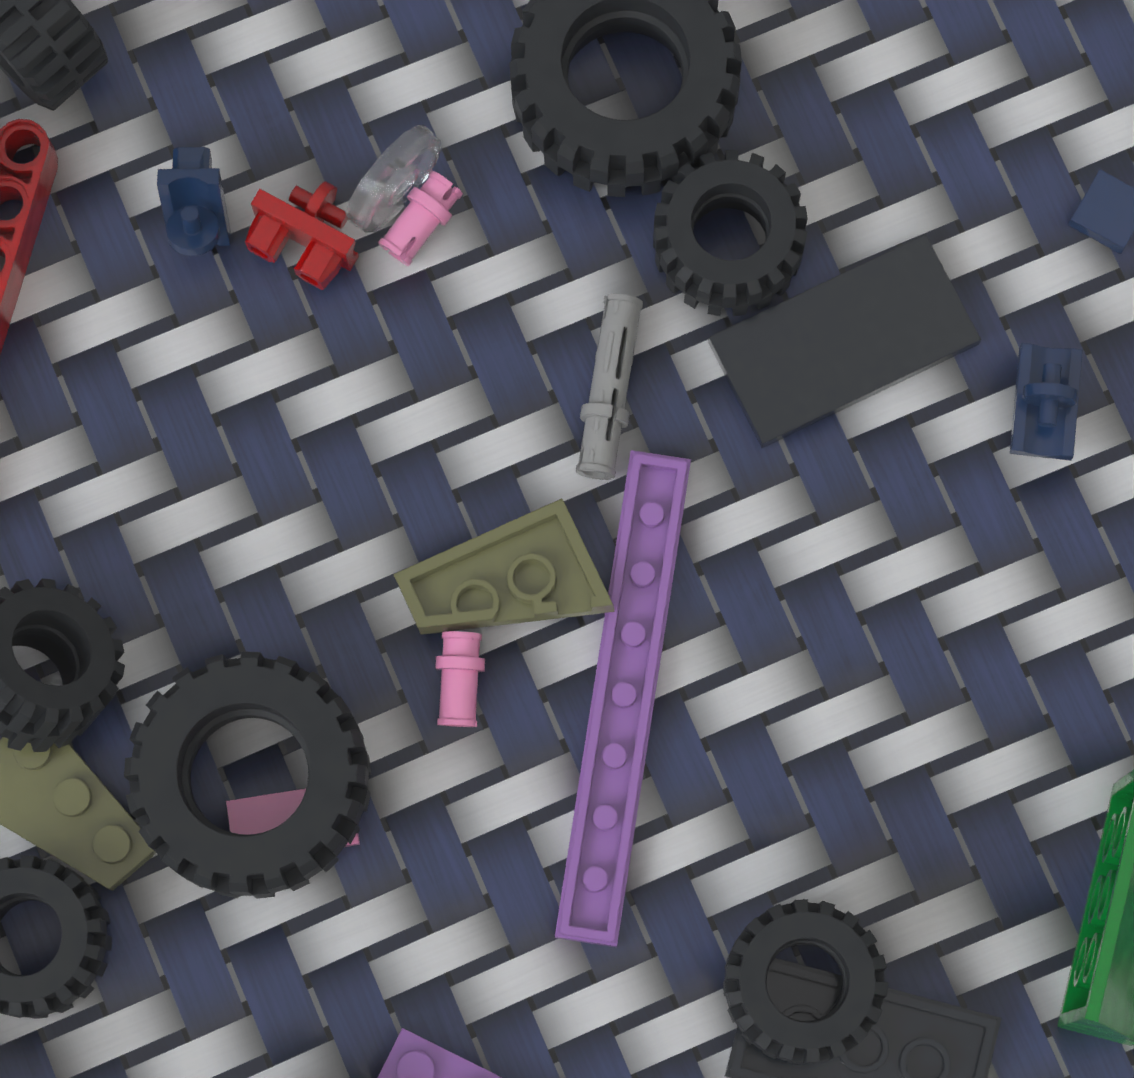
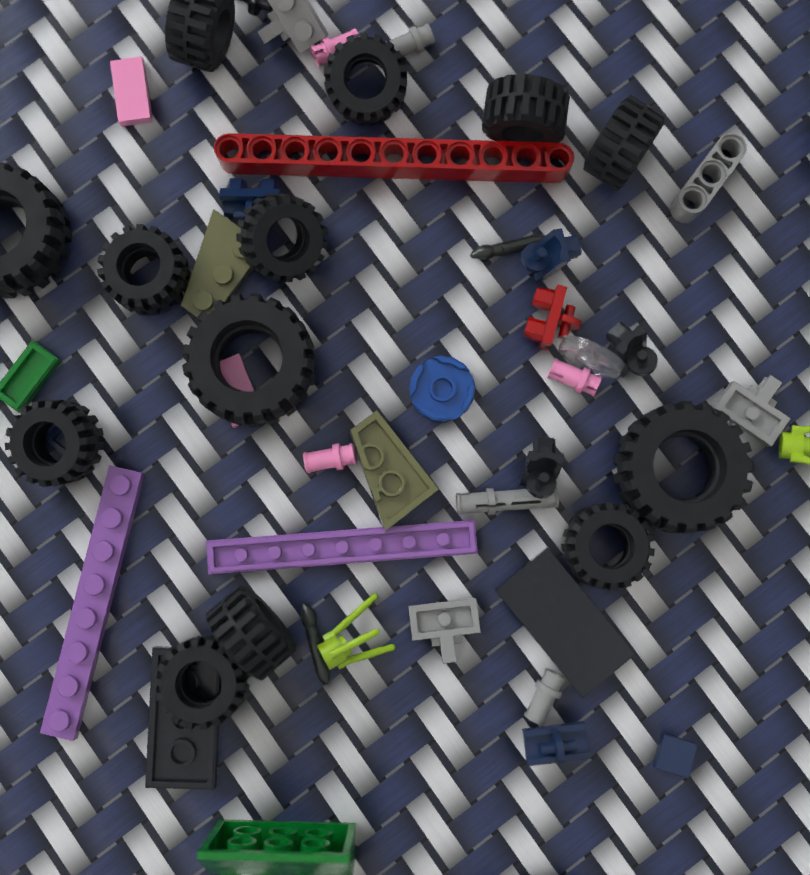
camera: 75 degrees right, 5 degrees up
none -> black tyre [206,585,296,680]
none -> pearl dark grey piece [301,603,330,685]
none -> lime plant [317,593,395,670]
none -> light grey hinge [408,598,481,664]
none -> blue tile [409,356,476,423]
none -> pearl dark grey piece [470,235,546,260]
none -> black hips [519,437,564,499]
none -> light grey pin [524,668,566,726]
none -> black hips [606,321,658,377]

